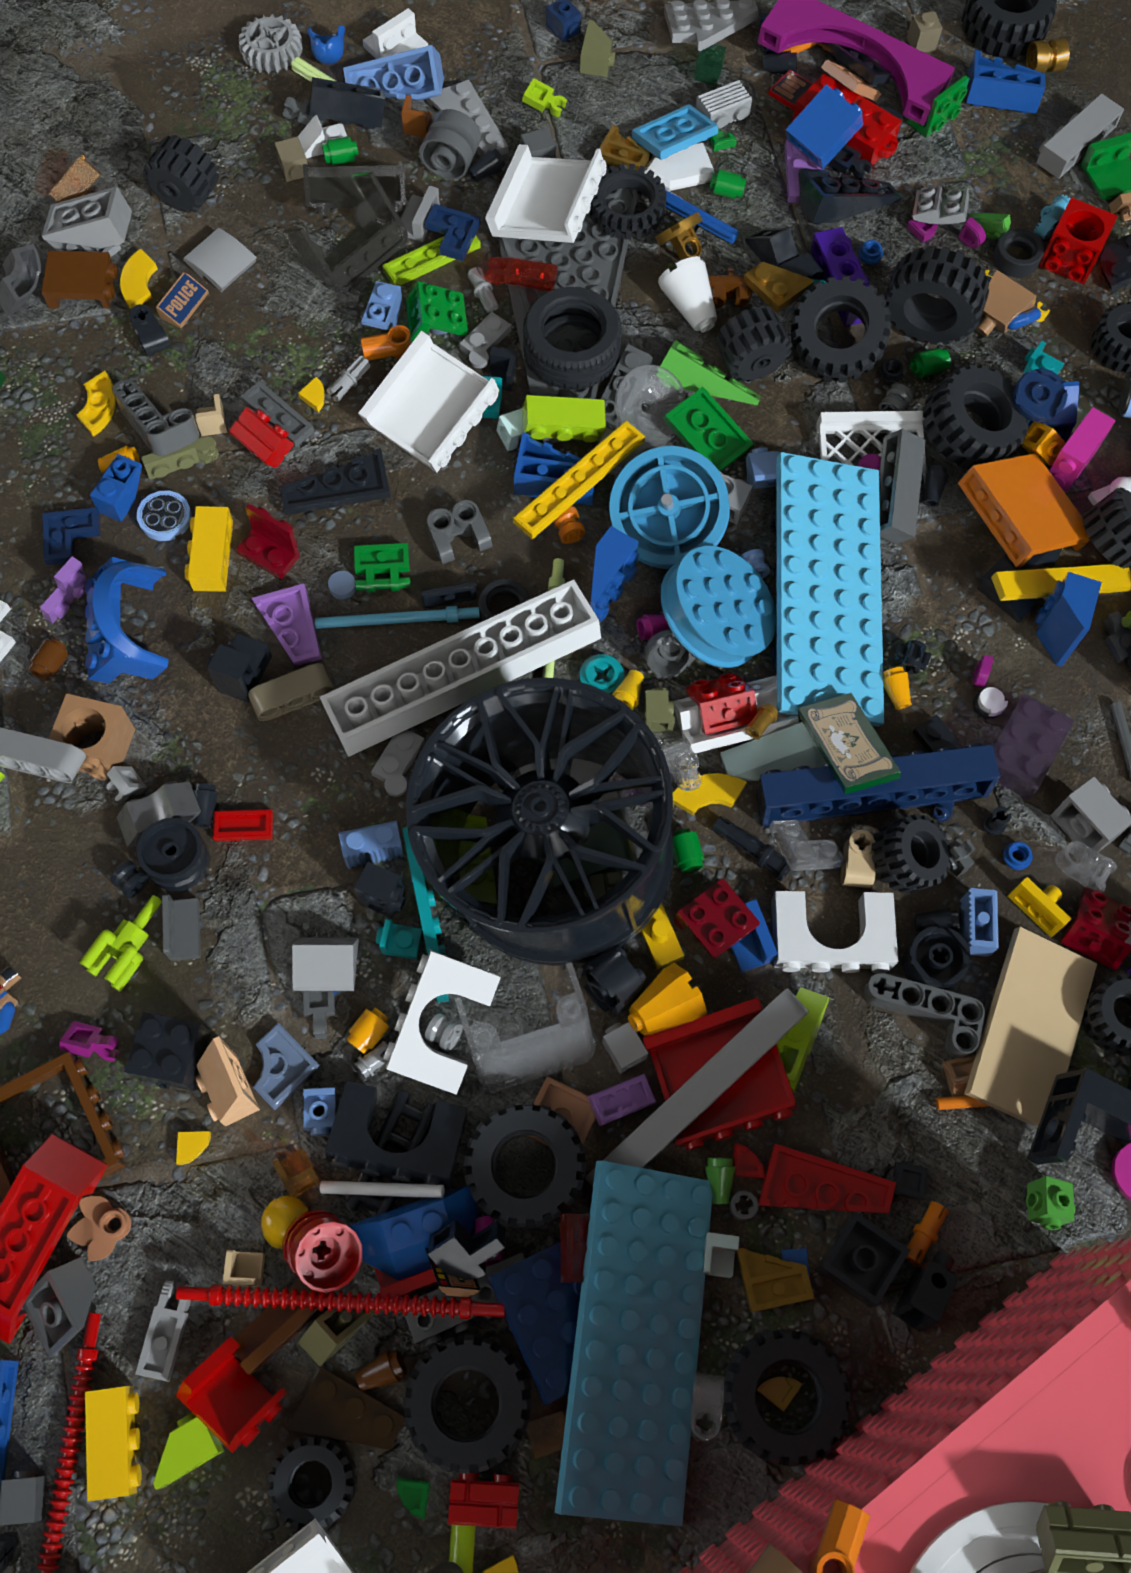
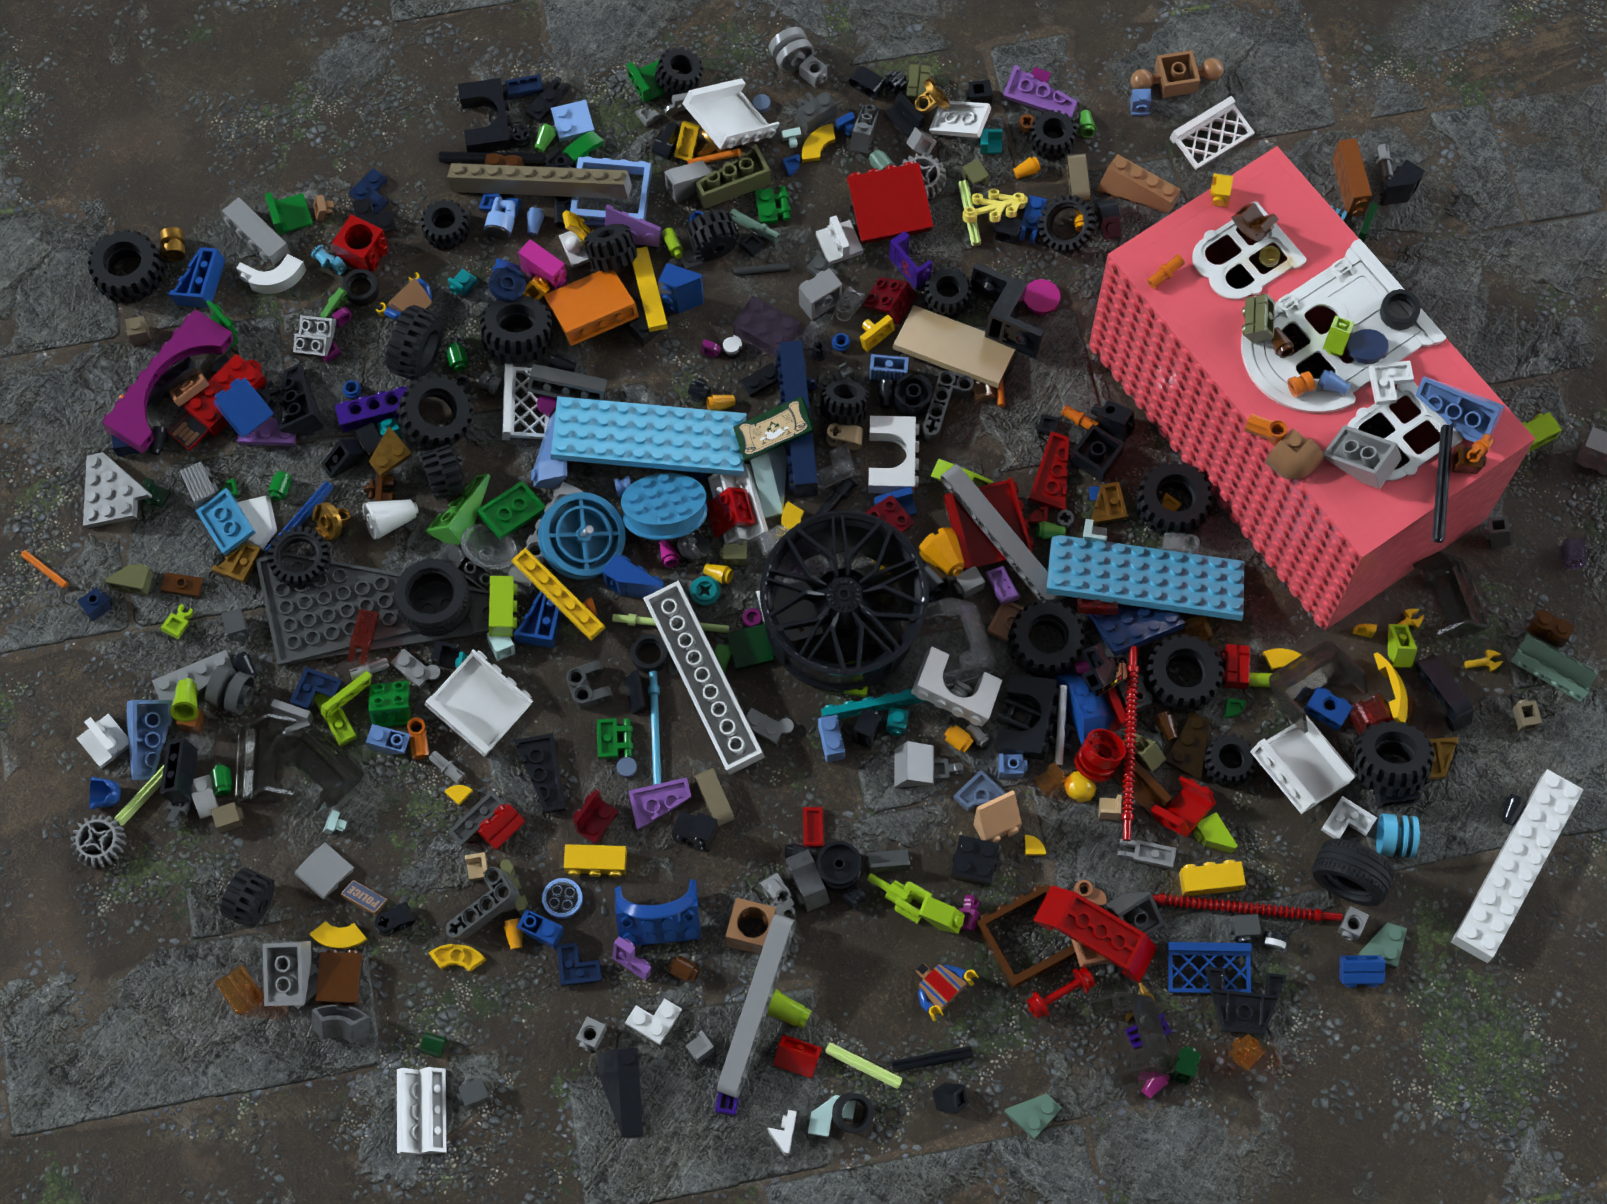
camera: 85 degrees left, 0 degrees up
white panel [485,144,606,243] -> none
pearl gold pin [745,703,778,740] -> none
bright green brick [1026,1176,1075,1230] -> none
none -> reddish brown plate [161,572,204,598]
none -> lime plant [170,678,198,722]
none -> white arch [236,254,306,294]
none -> lime tile [321,671,371,719]
none -> light aqua tile [323,810,347,835]
none -> light grey piece [759,873,791,905]
none -> lime slope [919,896,965,934]

